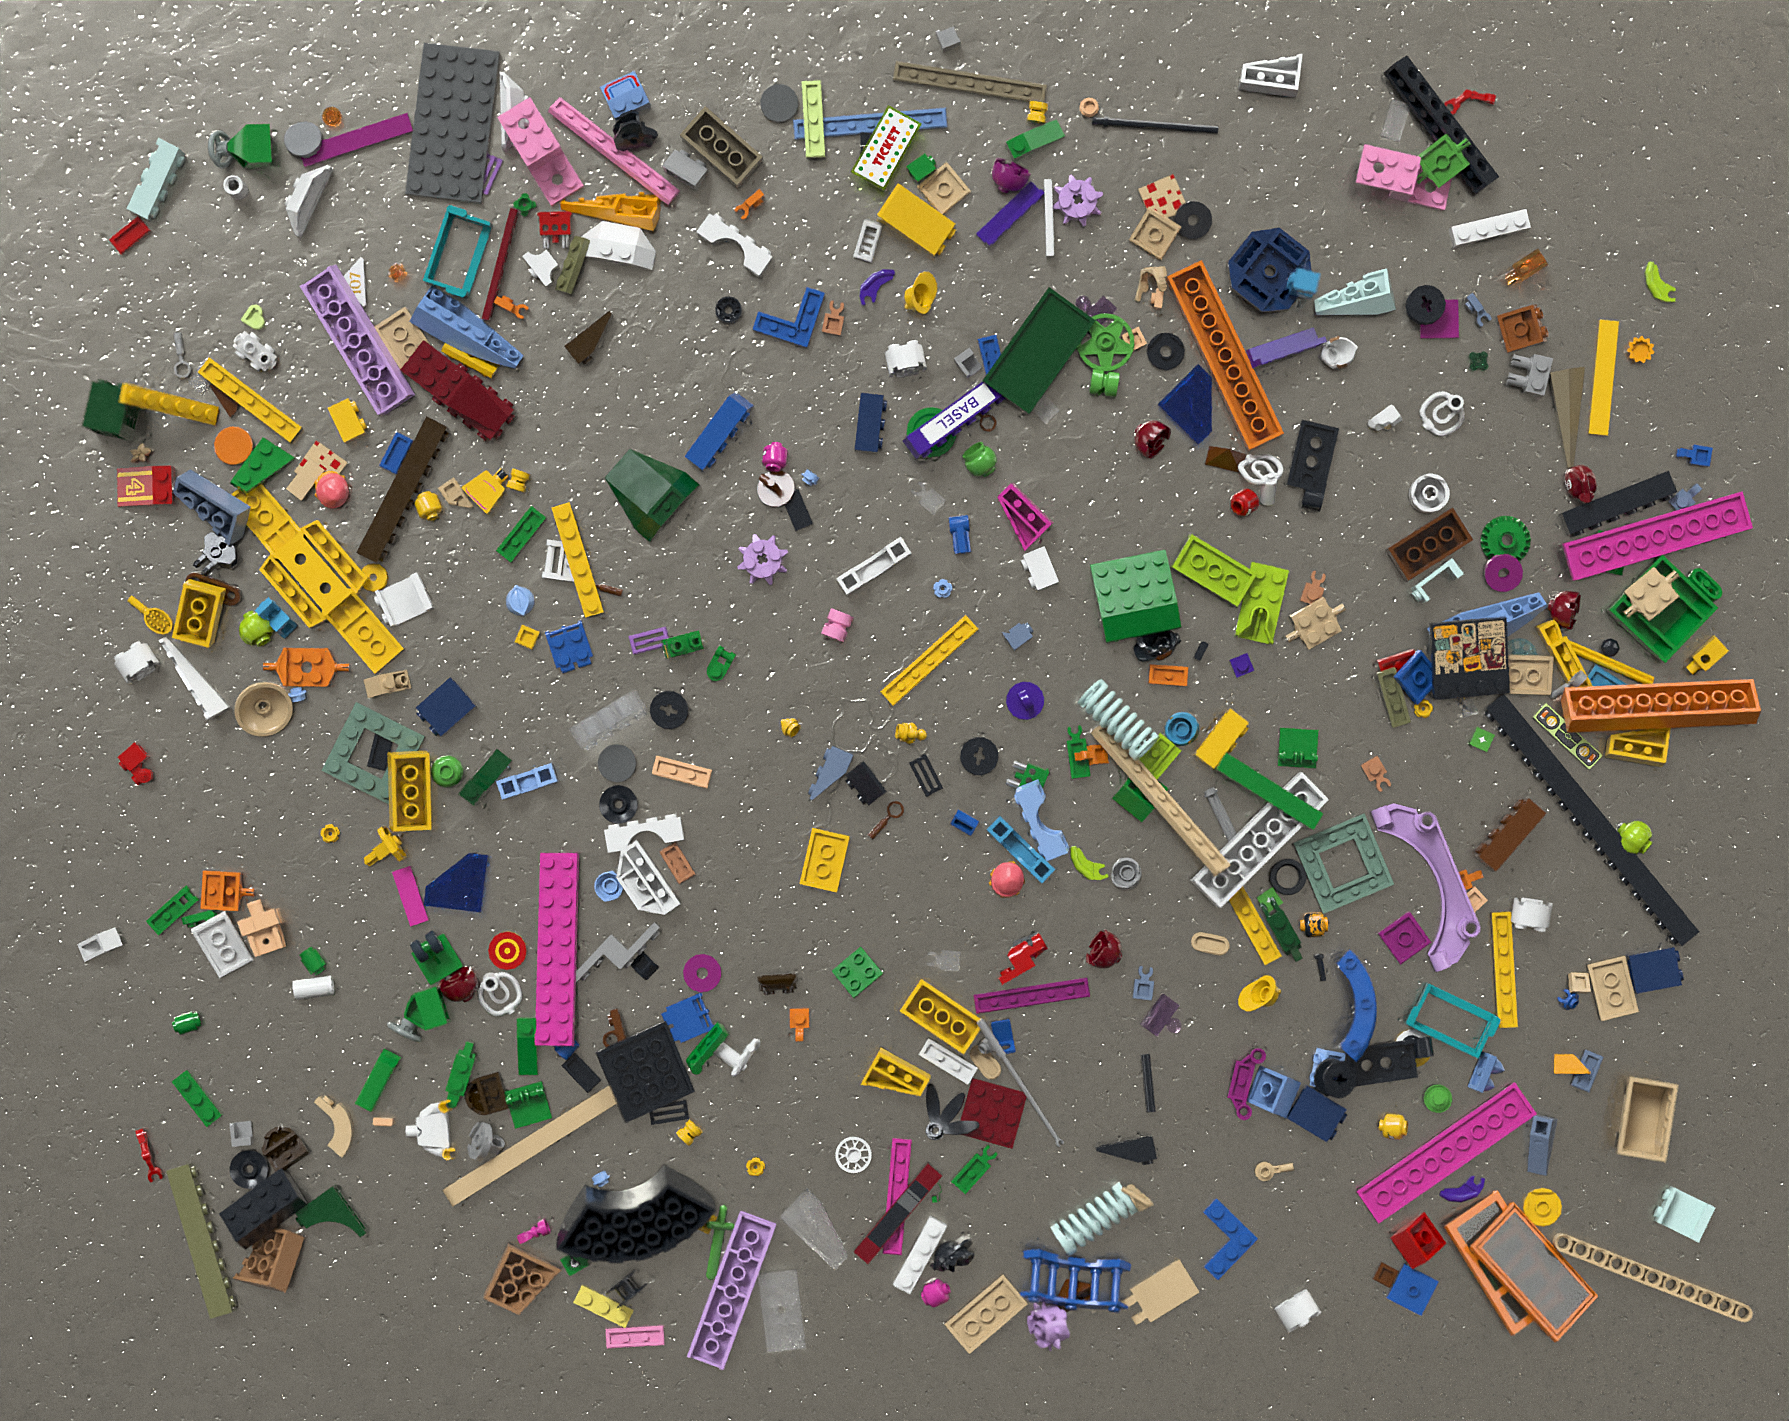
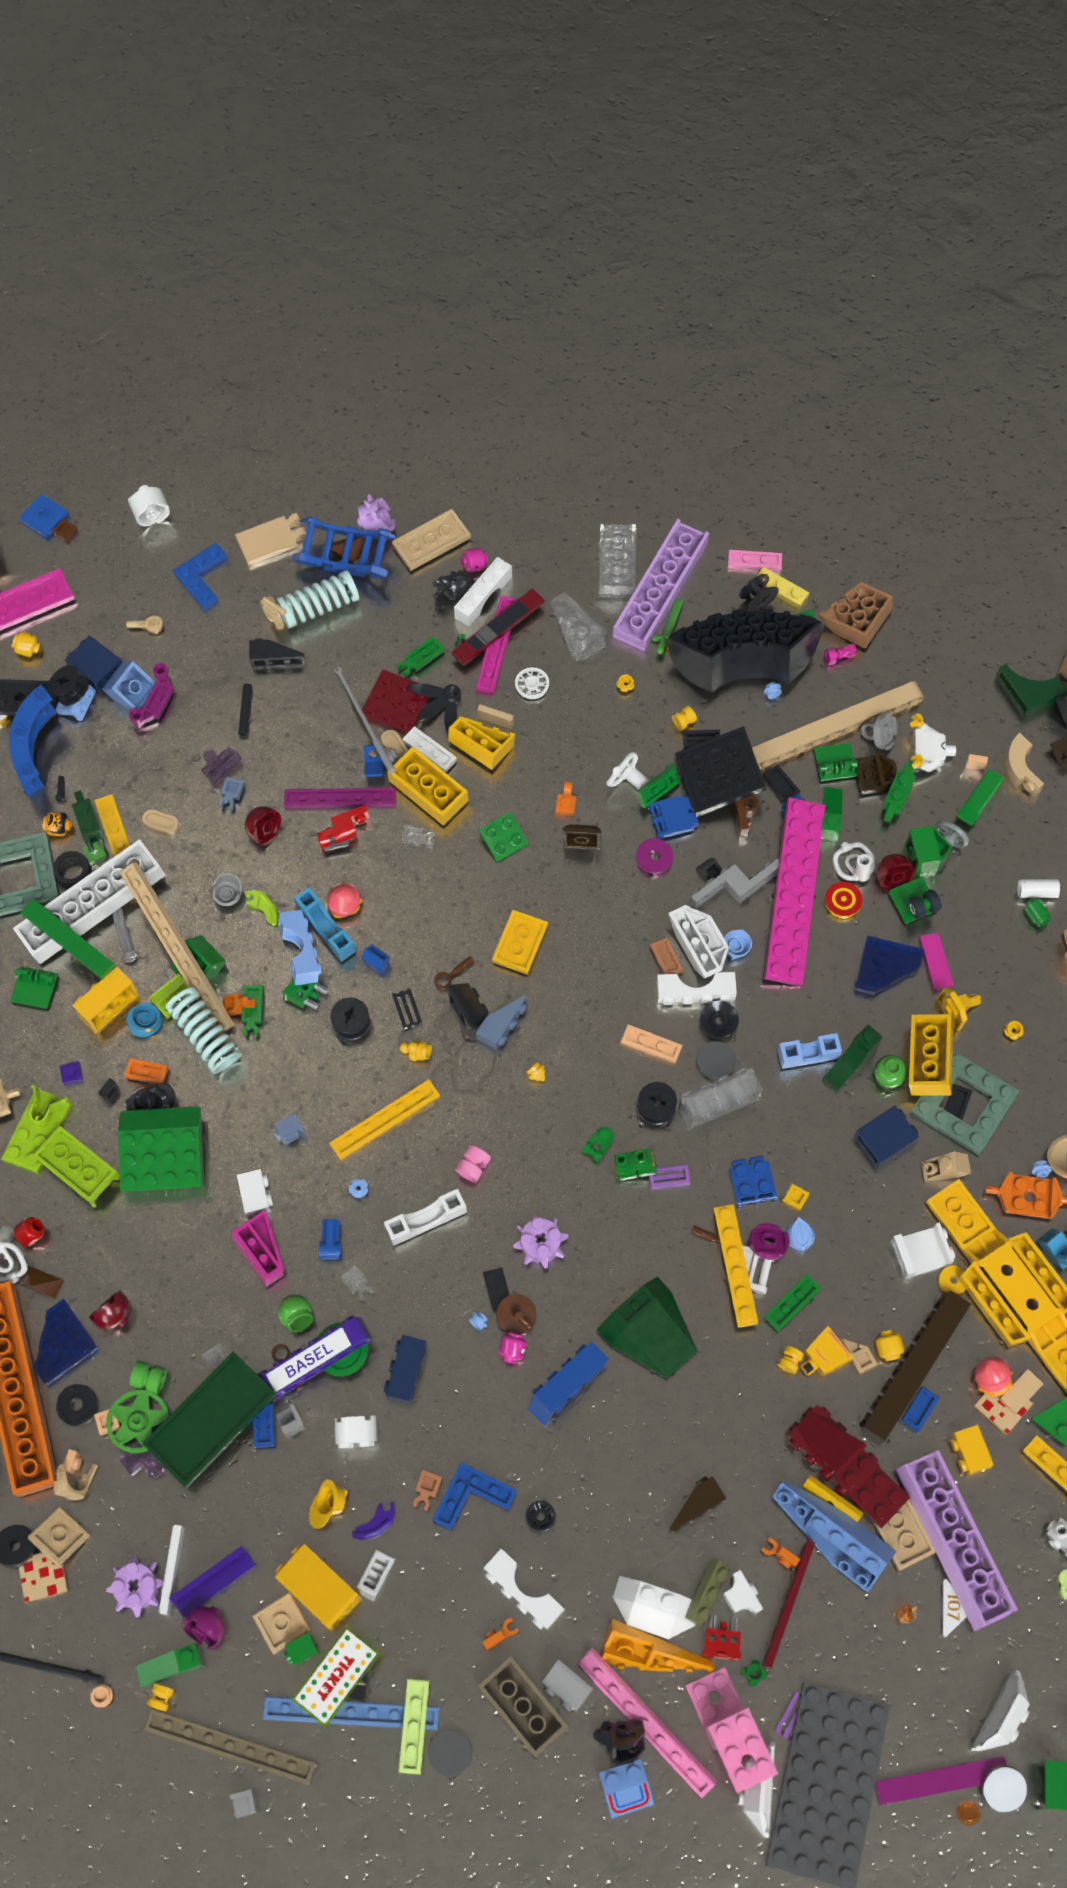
camera: 175 degrees left, 20 degrees down
teal piece [423,205,493,297] -> none
dark purple tile [1006,682,1044,720] -> none
yellow piece [1238,975,1282,1012] -> none
red slope [1391,1212,1447,1269] -> none
none -> tan tile [477,704,514,730]
none -> magenta tile [748,1223,790,1260]

